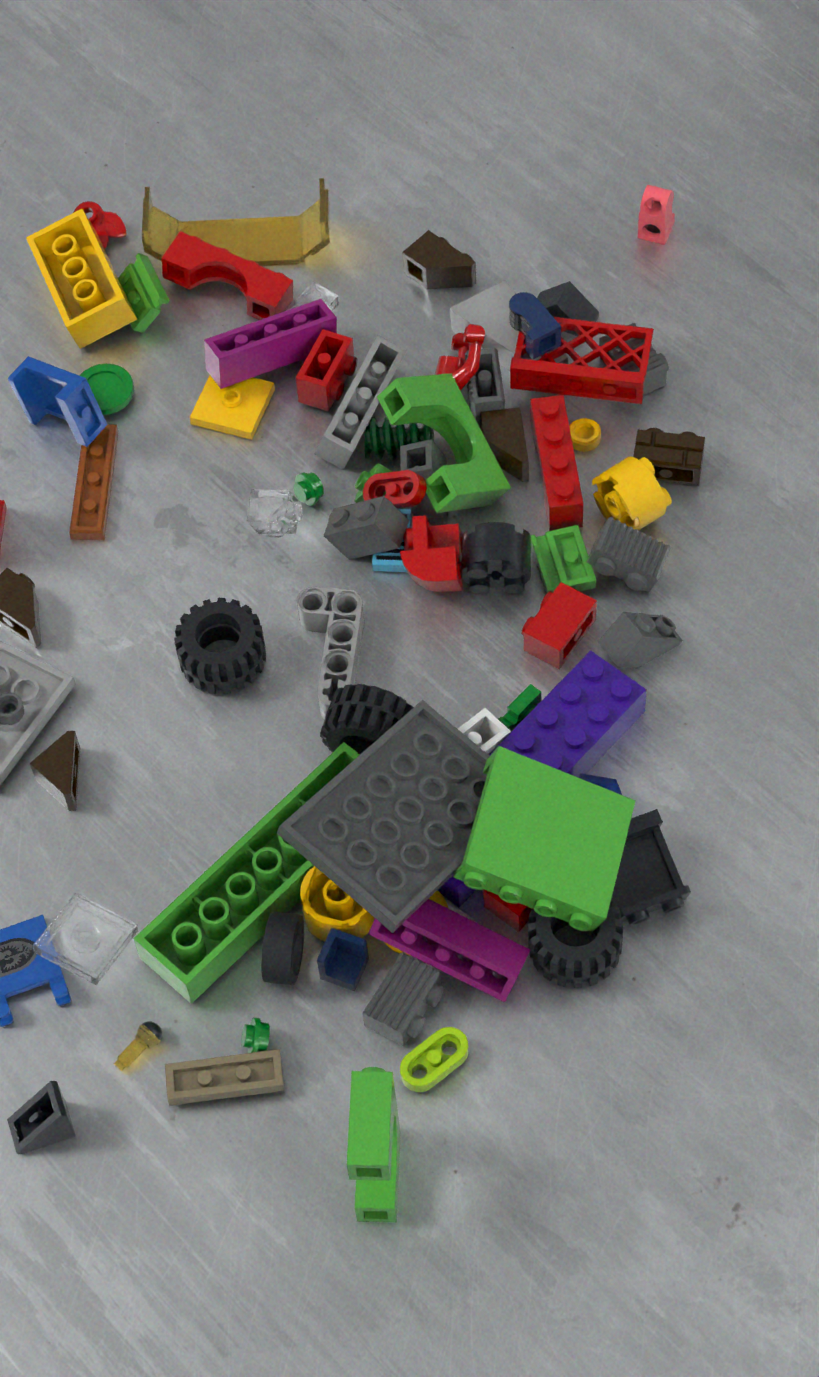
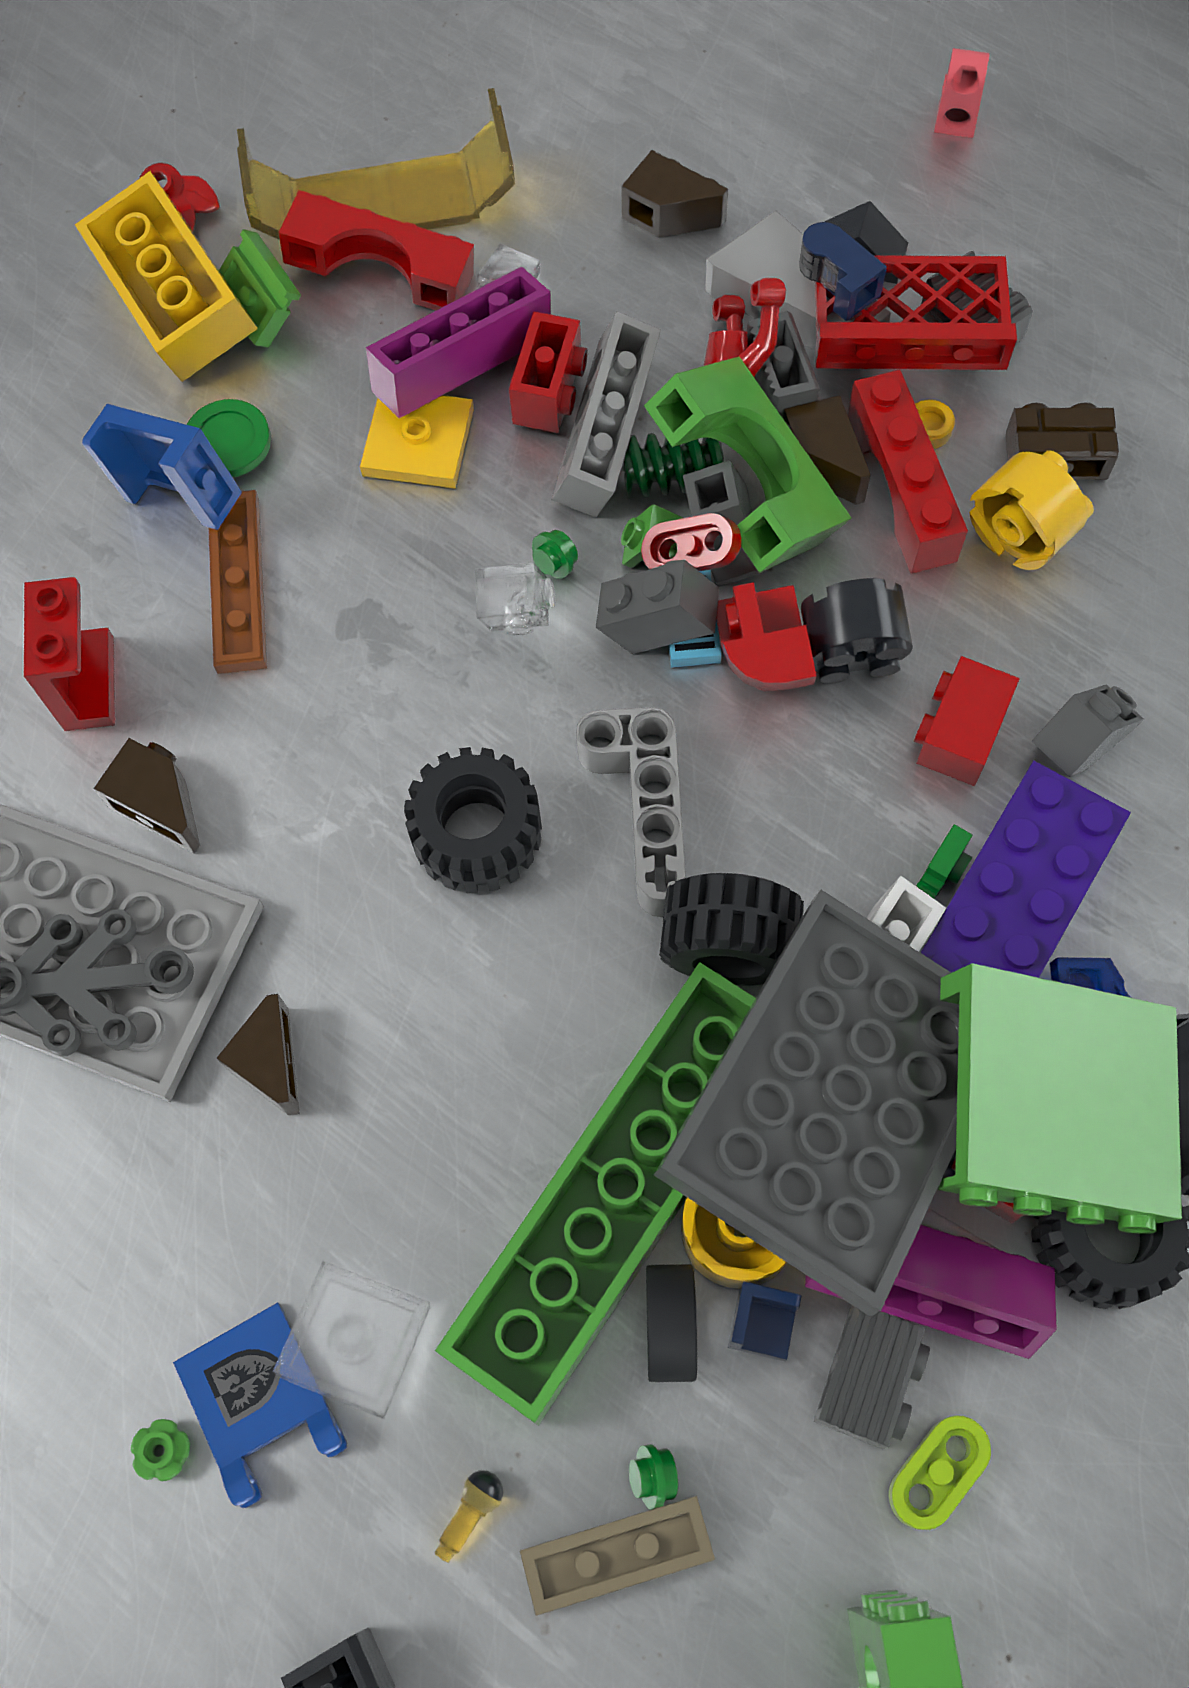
camera: 10 degrees left, 10 degrees up
bright green plate [531,525,596,594] -> none
dark grey brick [587,517,671,593] -> none

